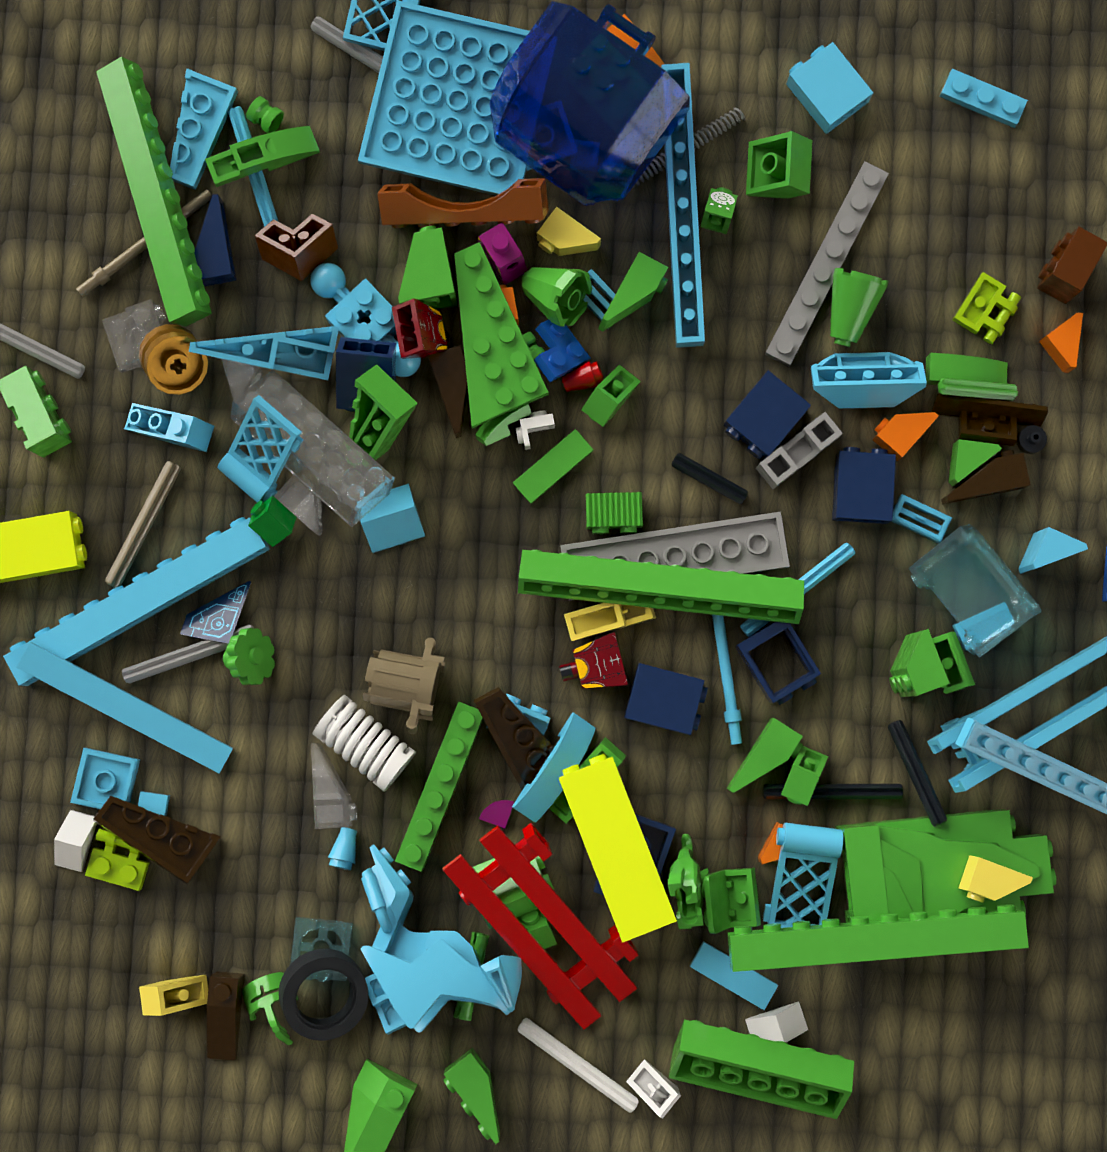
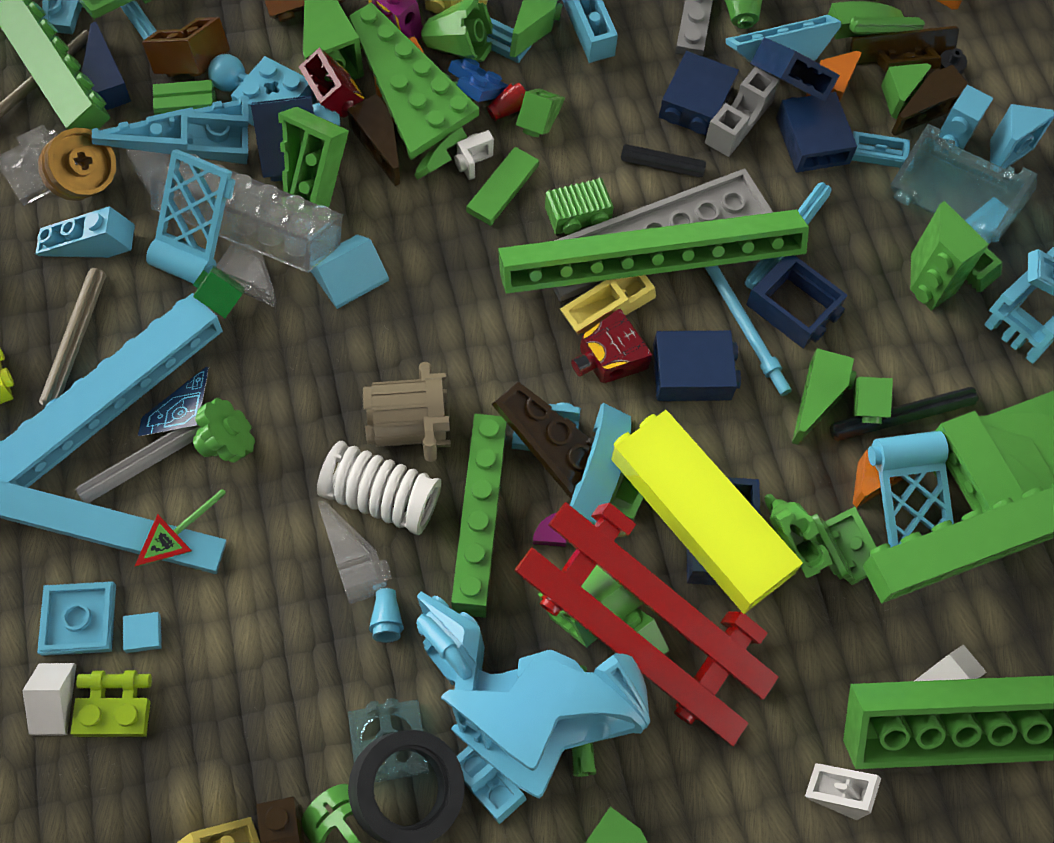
camera: 25 degrees left, 20 degrees down
dark brown wing [93,796,221,884] -> none
white axle [518,1018,639,1113] -> none
medium azure tile [690,941,778,1010] -> none
black axle [888,720,947,827] -> none
none -> piece [134,490,226,567]
none -> bright green brick [153,80,217,115]
none -> dark blue brick [750,37,840,102]
none -> medium azure piece [933,85,993,157]

